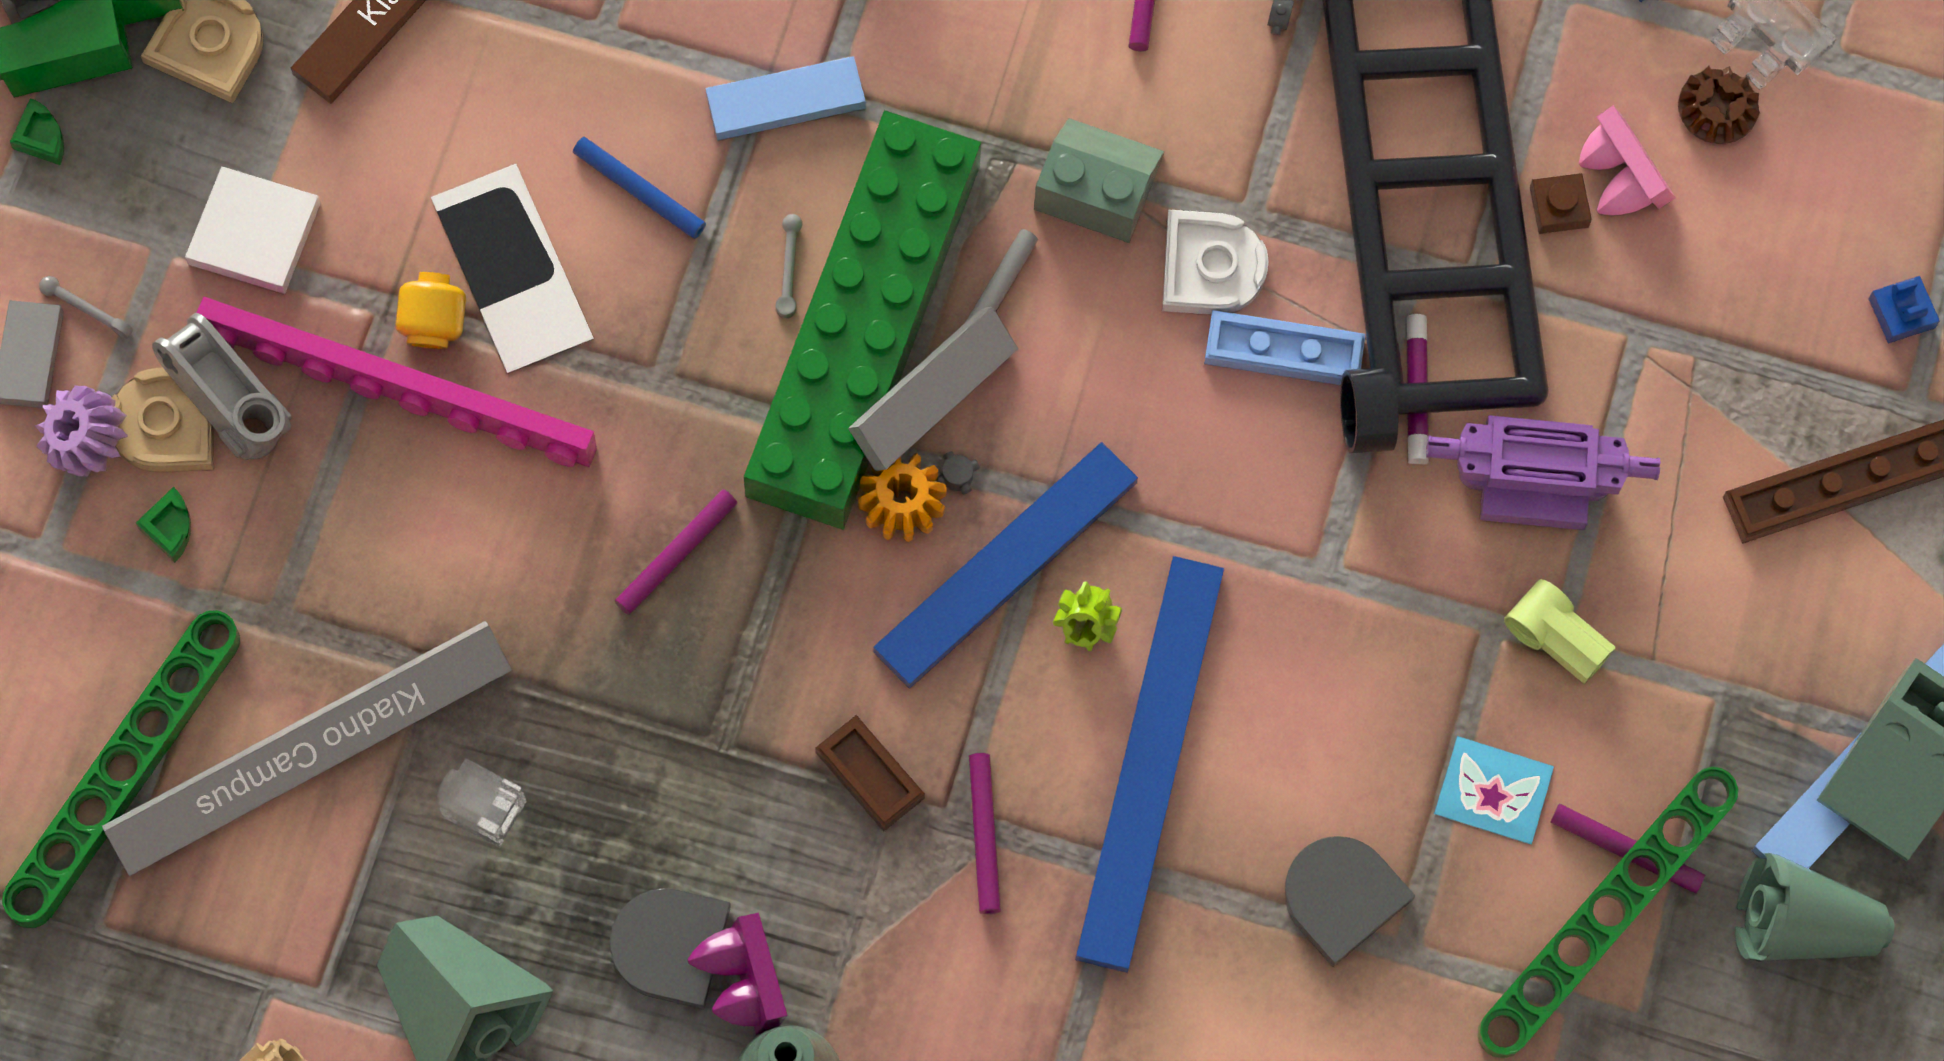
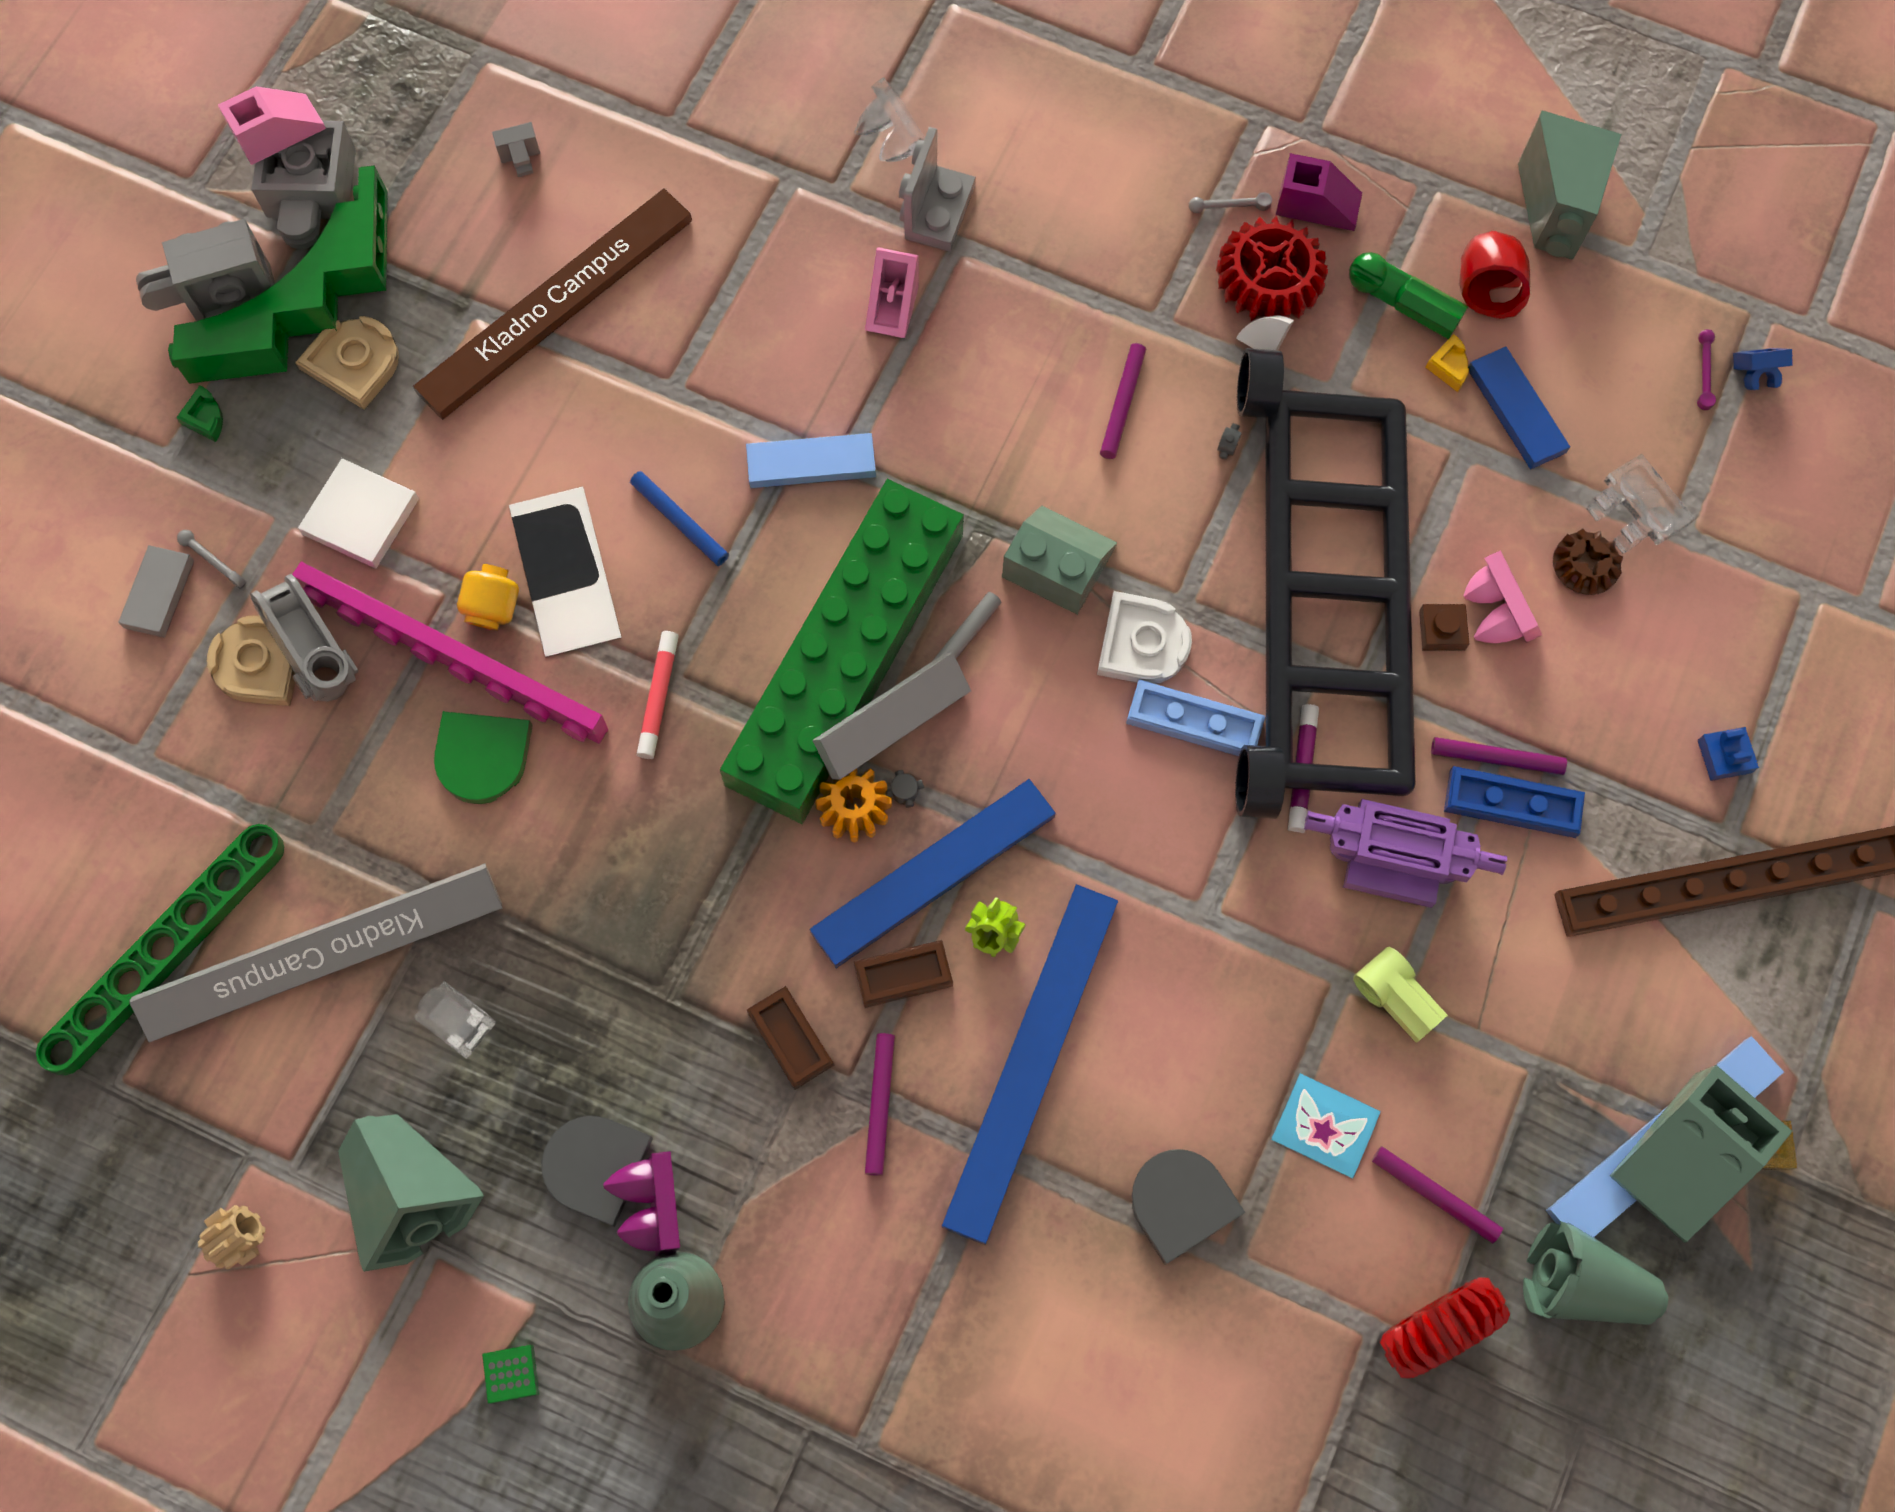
camera: 10 degrees right, 0 degrees up
lavender gear [35,385,128,476] -> none
green tile [136,487,191,563] -> none
magenta bar [614,489,738,615] -> none
light grey hinge [776,214,803,318] -> none
green beam [1477,767,1738,1058] -> none
none -> green tile [434,711,533,804]
none -> coral bar [636,631,679,759]
none -> reddish brown tile [854,940,953,1008]
none -> red gear [1380,1277,1510,1379]
none -> magenta piece [1431,737,1567,775]
none -> blue tile [1444,766,1585,838]

